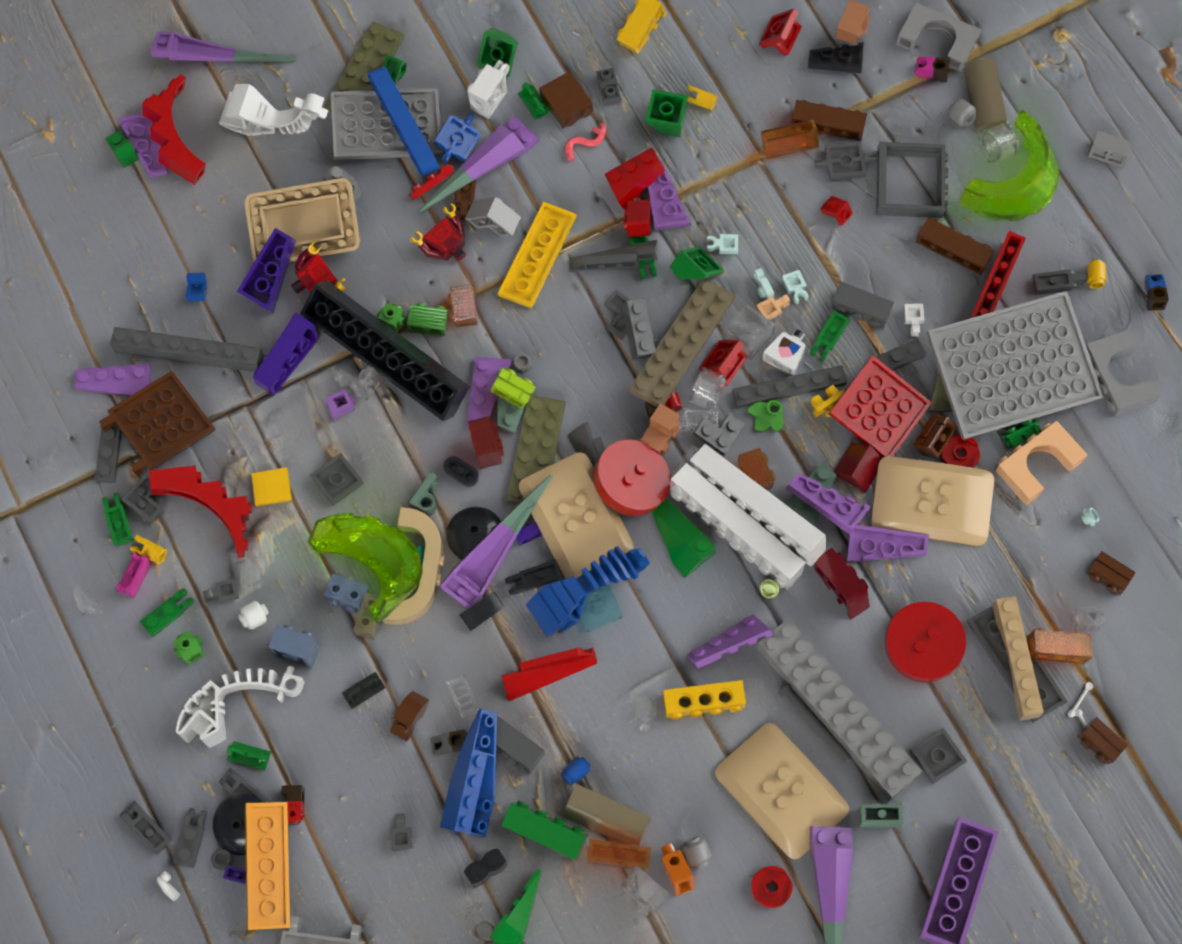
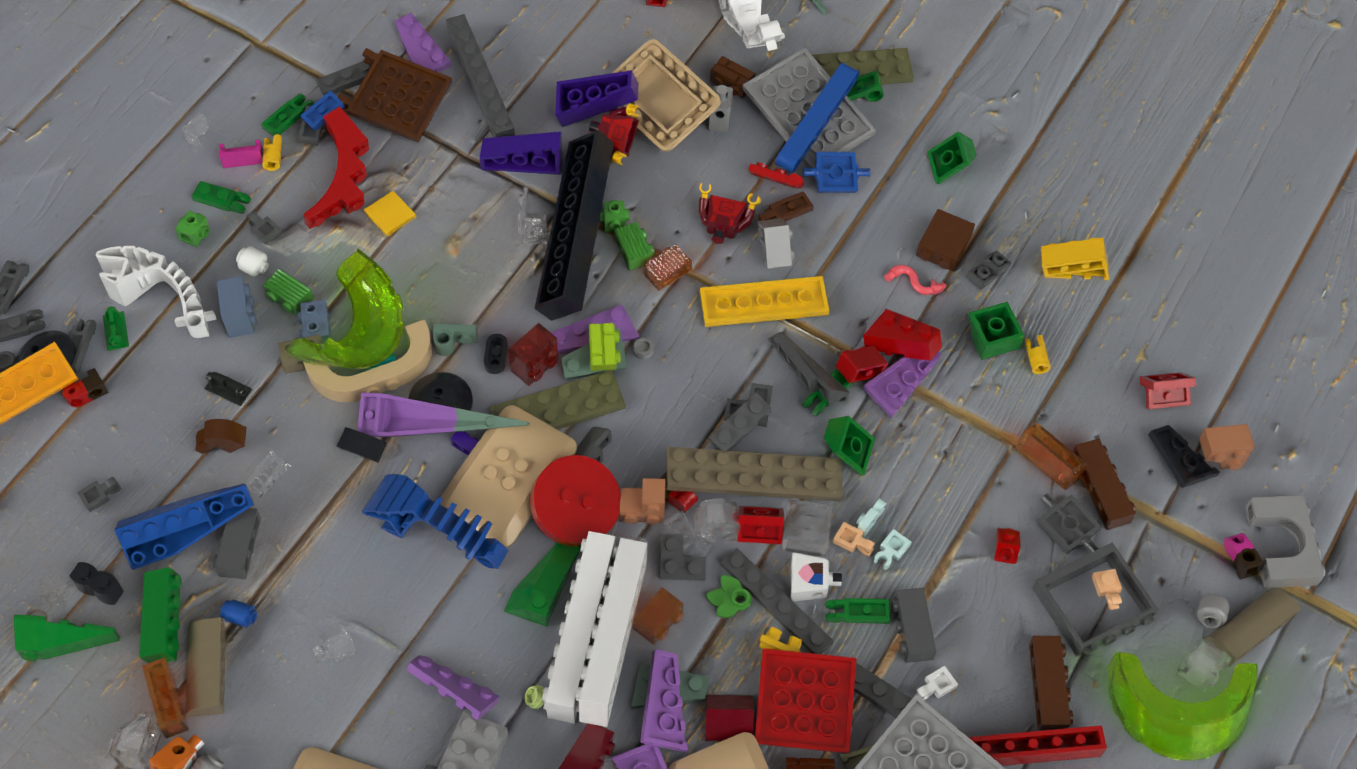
camera: 55 degrees right, 10 degrees down
blue bracket [185,272,208,302] -> none
dark grey plate [310,453,364,505] -> none
medium lavender brick [325,389,356,421] -> none
medium lavender plate [419,116,539,214] -> none
leg [430,729,468,755] -> none
white brick [467,60,510,119] -> none
red wedge [502,648,597,701] -> none
black hinge [505,560,562,595] -> none
green hinge [517,82,551,120] -> none
clear light blue tile [581,585,623,632] -> none
yellow brick [663,680,746,720] -> none
light aqua plate [707,234,738,254] -> none
none -> bright green brick [263,269,314,315]
none -> blue plate [300,90,345,132]
none -> reddish brown brick [710,56,756,98]
none -> light nougat plate [1092,569,1122,610]

